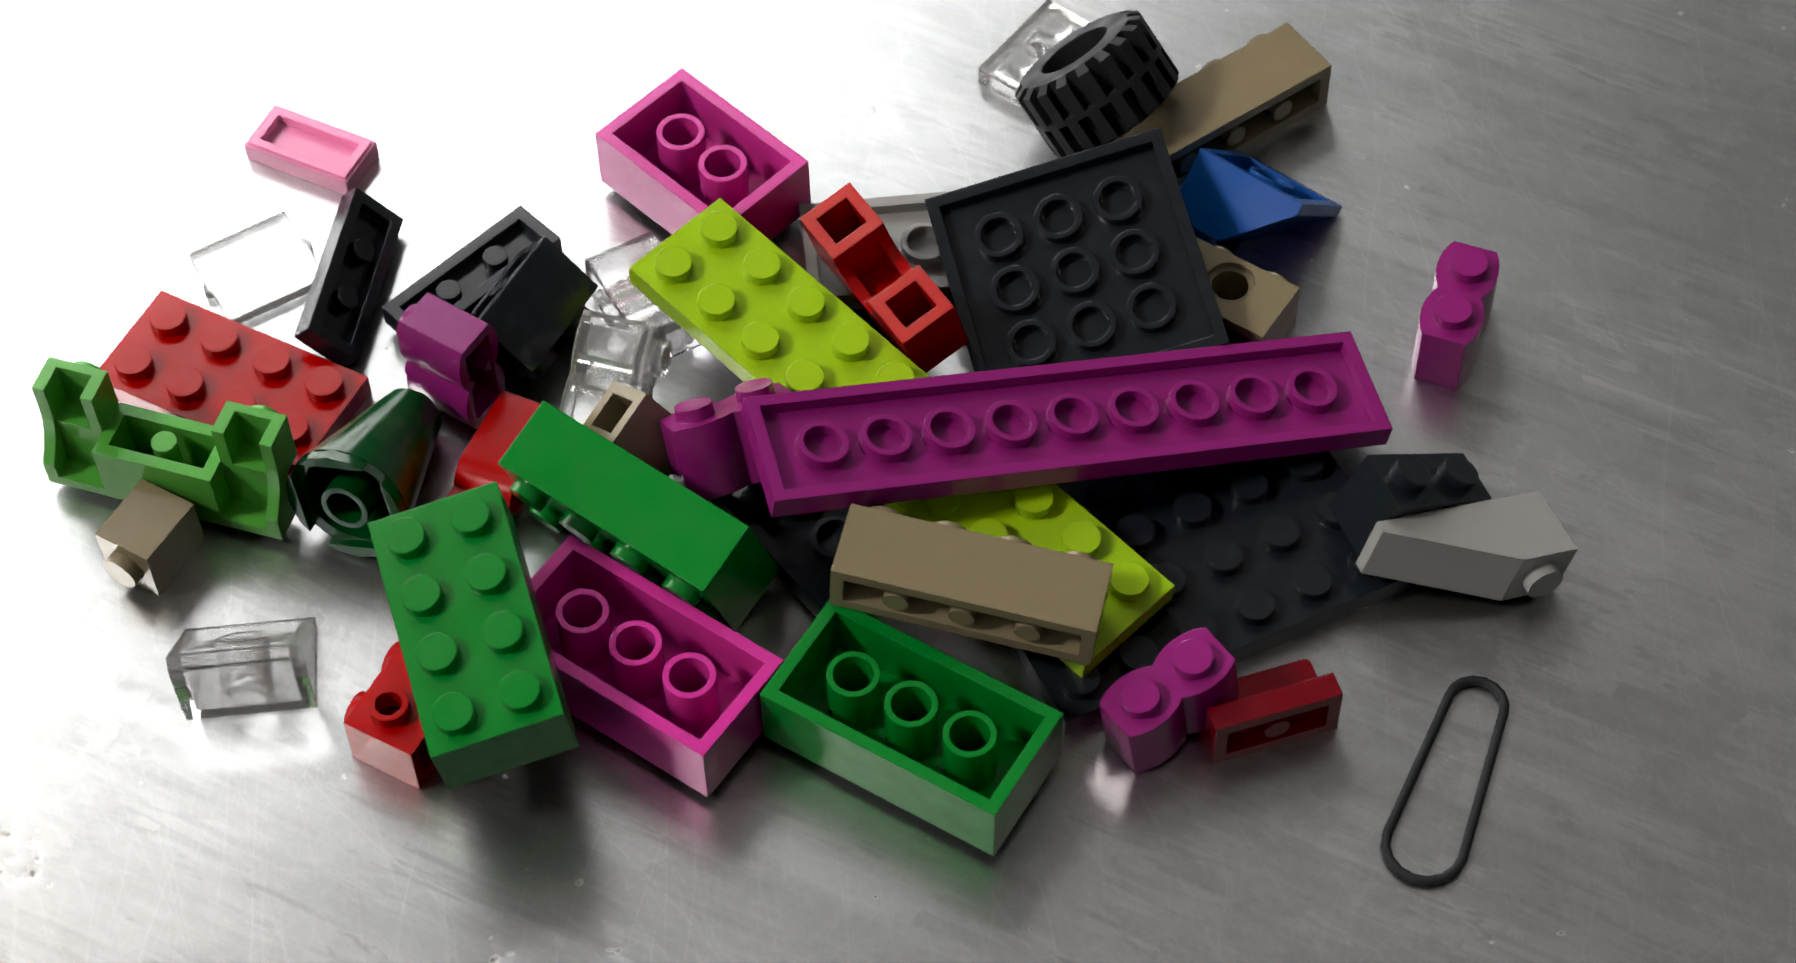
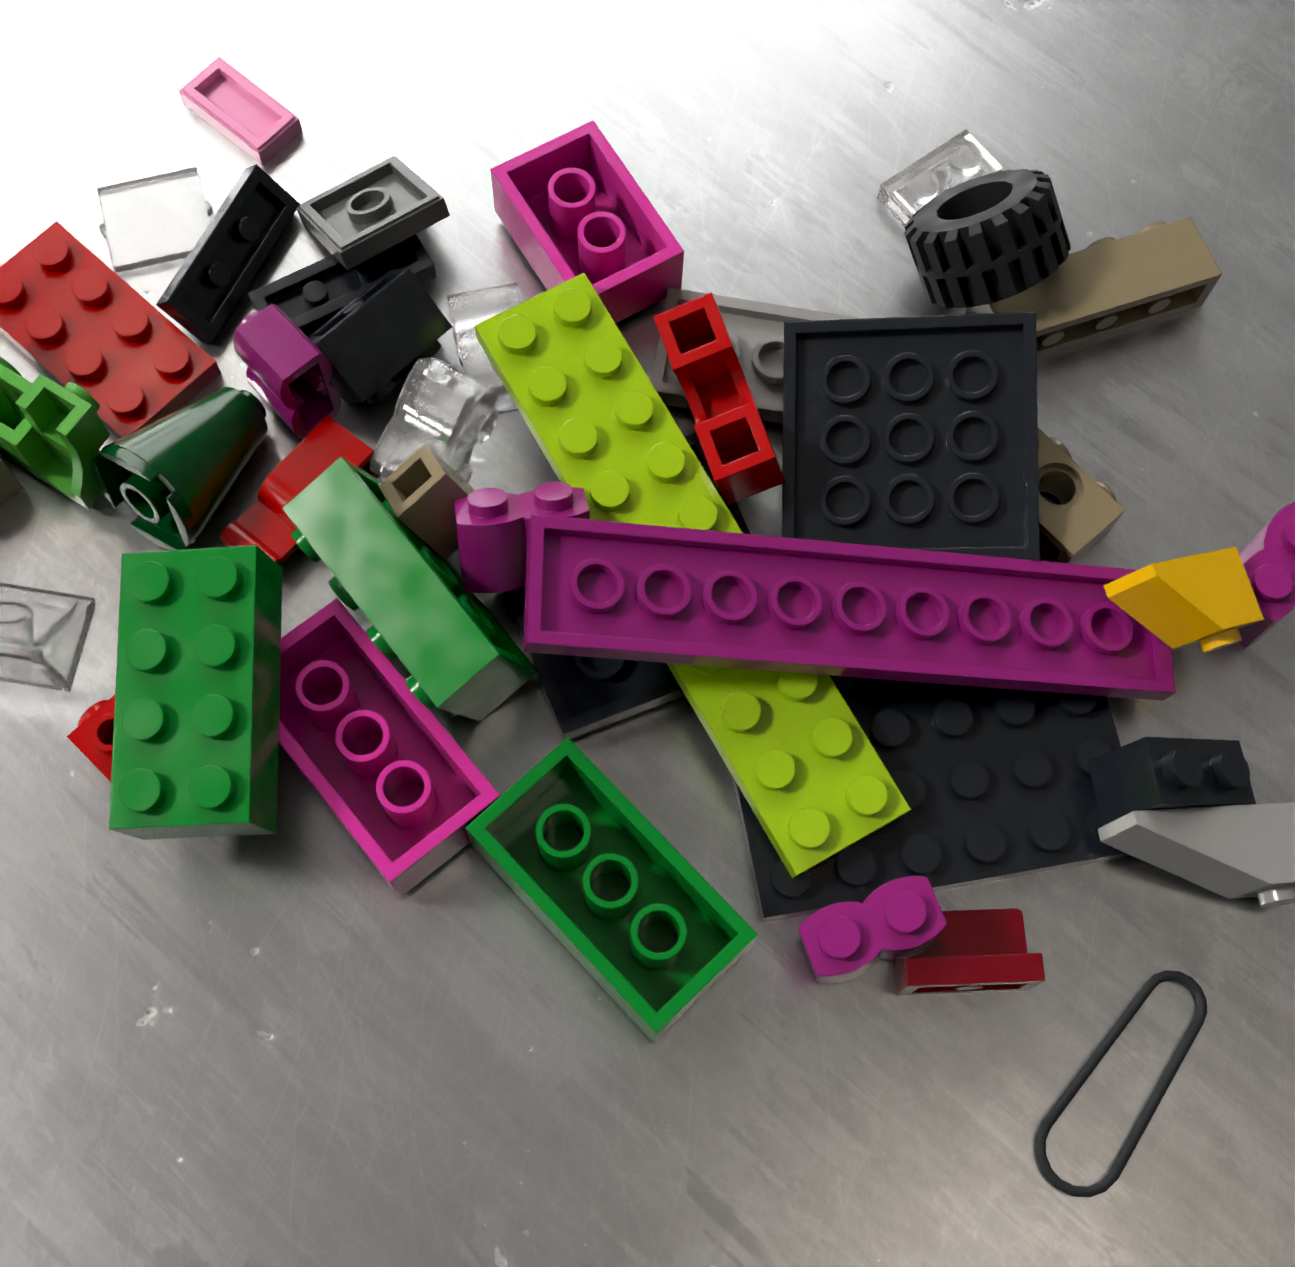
camera: 10 degrees right, 15 degrees up
dark tan brick [829,503,1113,665] -> none
blue slope [1180,148,1342,246] -> none
none -> dark grey tile [296,156,450,270]
none -> yellow slope [1103,546,1264,653]

